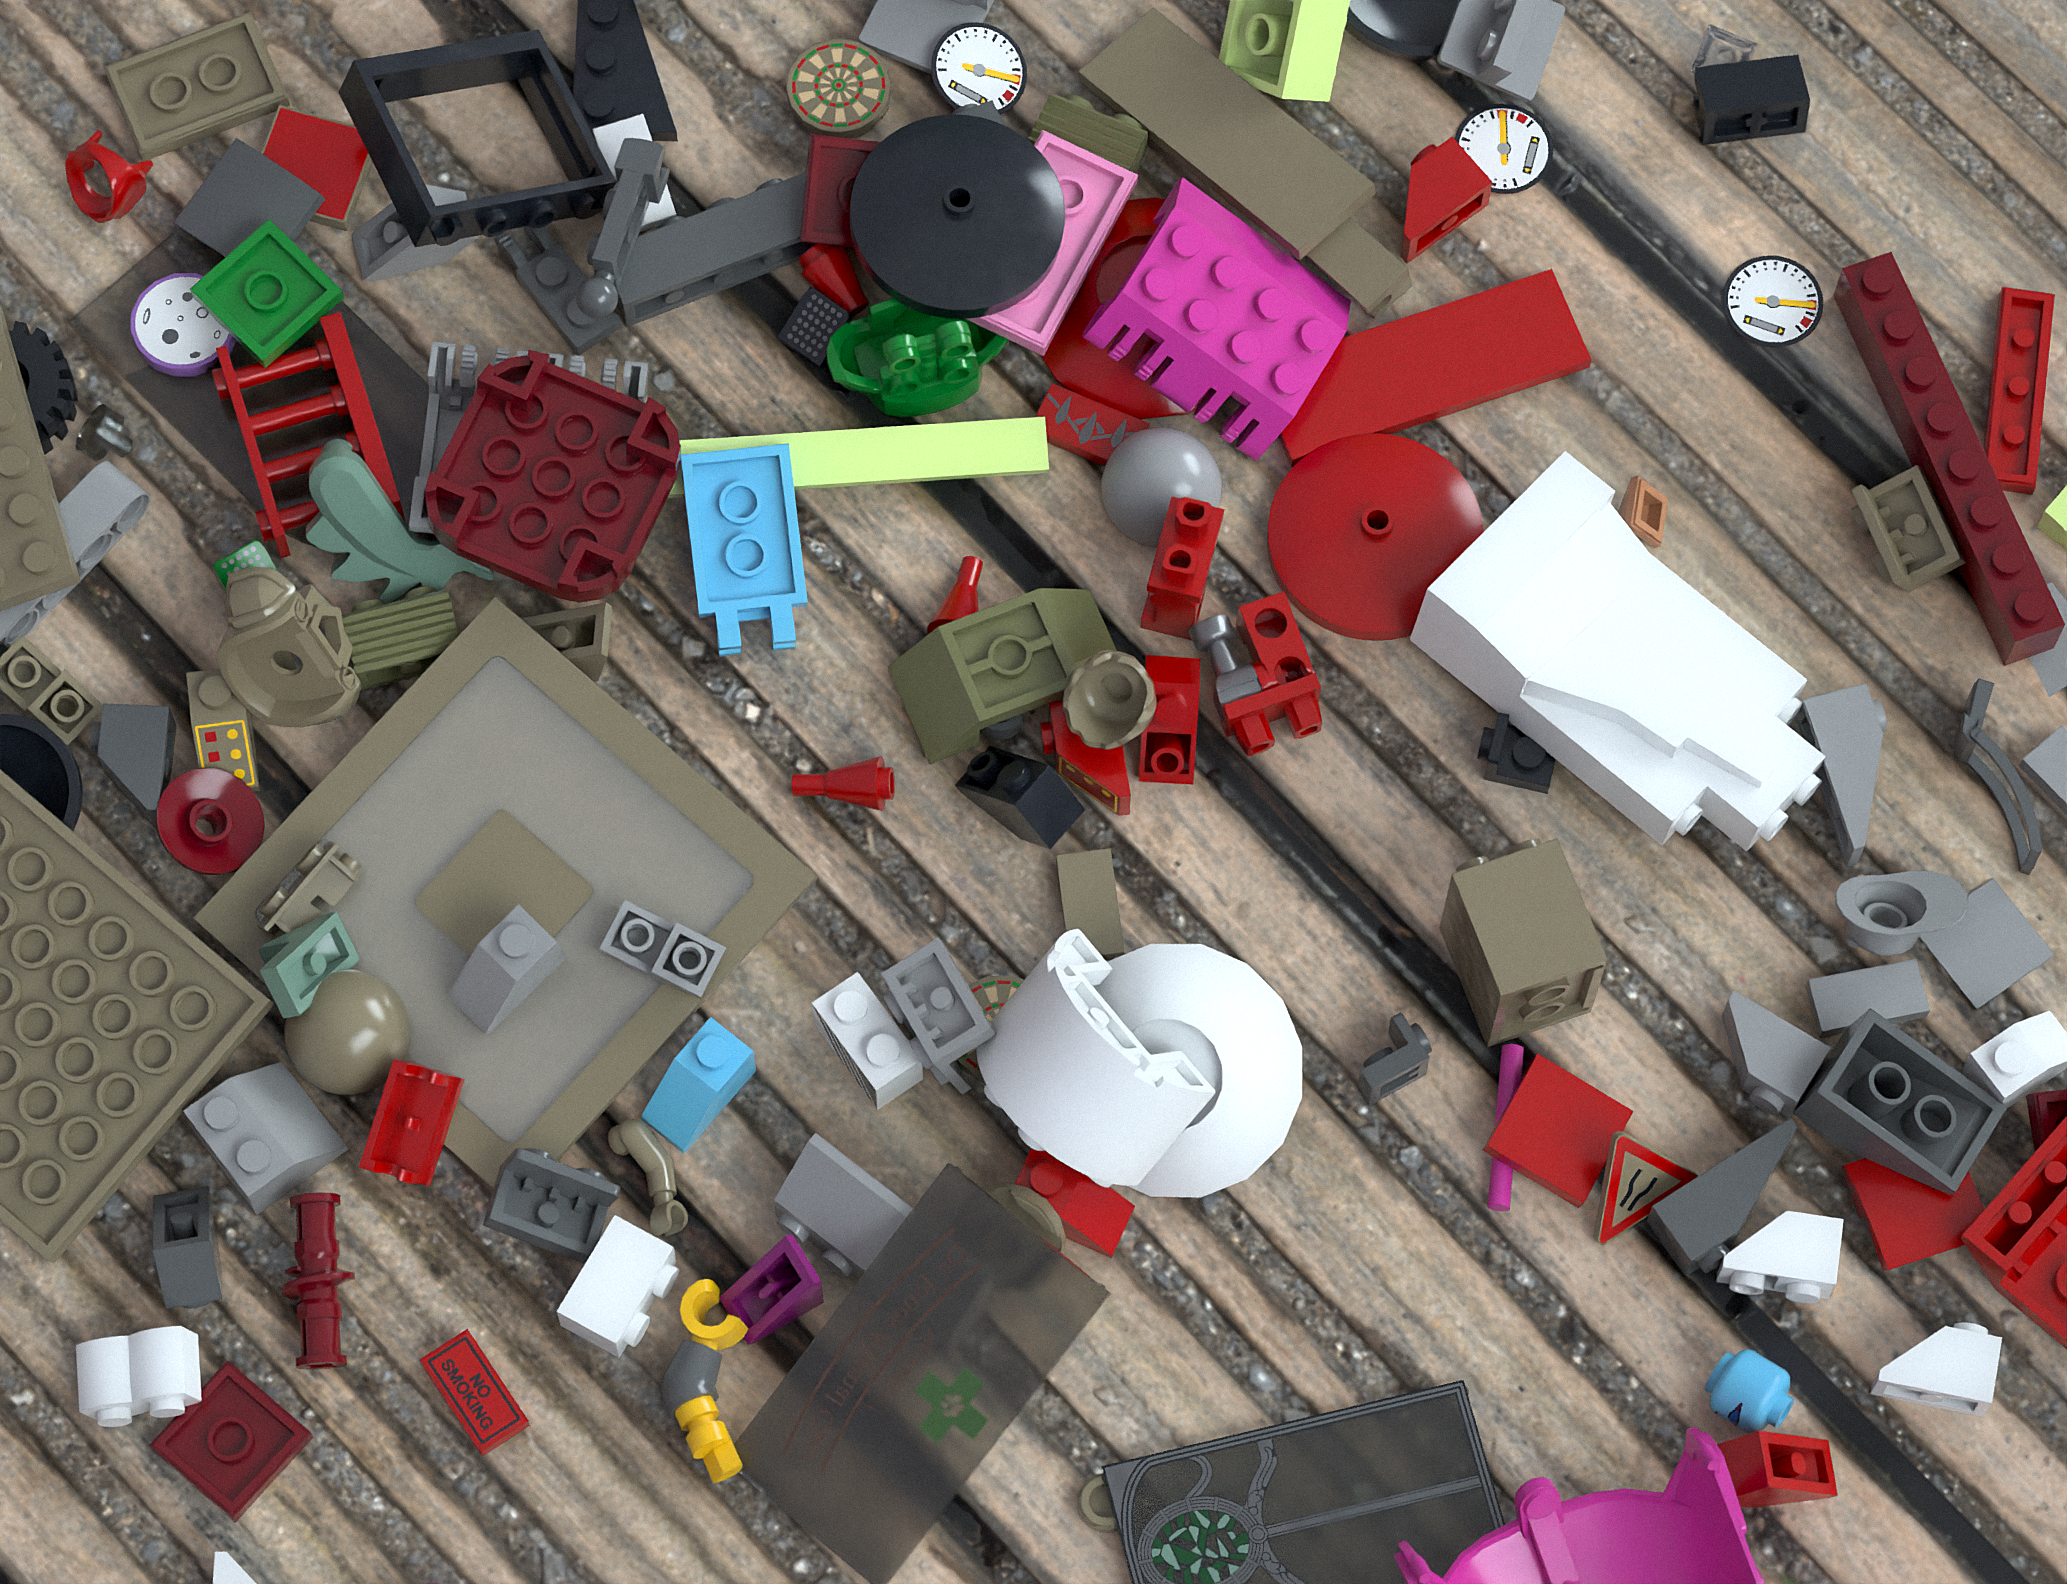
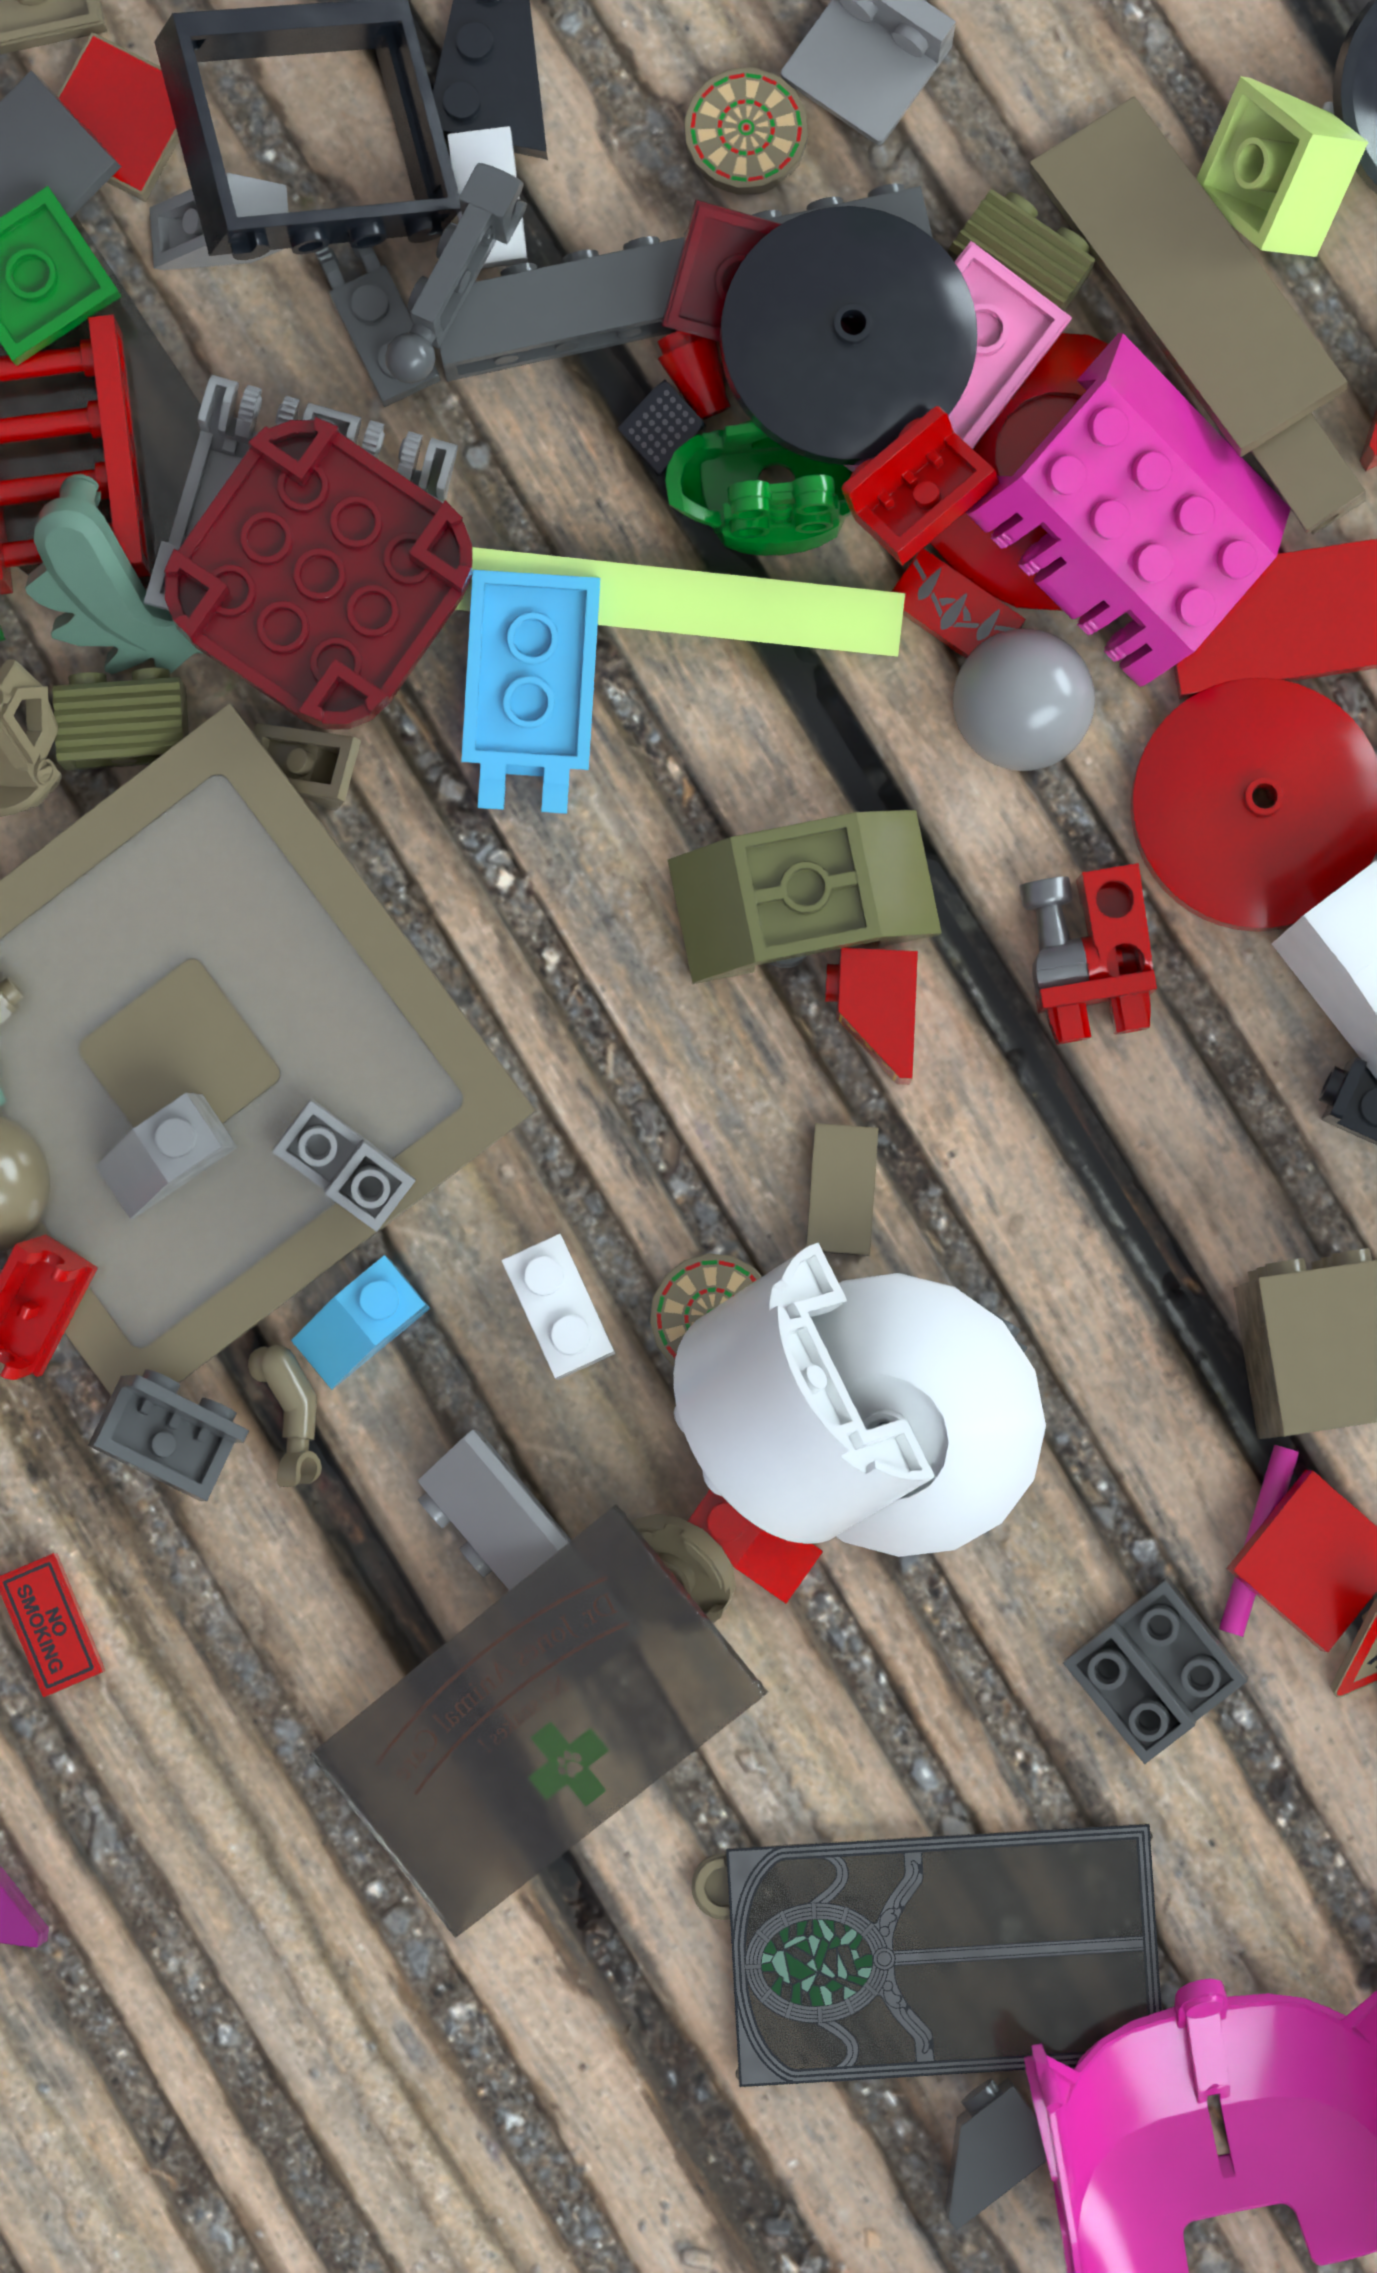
camera: 15 degrees right, 15 degrees up
white brick [557,1215,679,1358] -> none
yellow piece [662,1279,748,1484] -> none
magenta slope [719,1234,824,1345] -> none
red cone [791,756,895,811] -> none
light grey bracket [881,938,996,1094] -> none
red cone [927,556,983,634] -> none
white sticker [931,22,1027,115] -> none
black slope [955,746,1086,849] -> none
dark tan hair [1063,650,1157,750] -> none
red slope [1139,655,1201,785] -> none
red hips [1140,496,1225,640] -> none
dark grey bracket [1358,1012,1432,1106] -> none
none -> red bracket [842,406,999,566]
none -> dark grey slope [1063,1576,1249,1765]

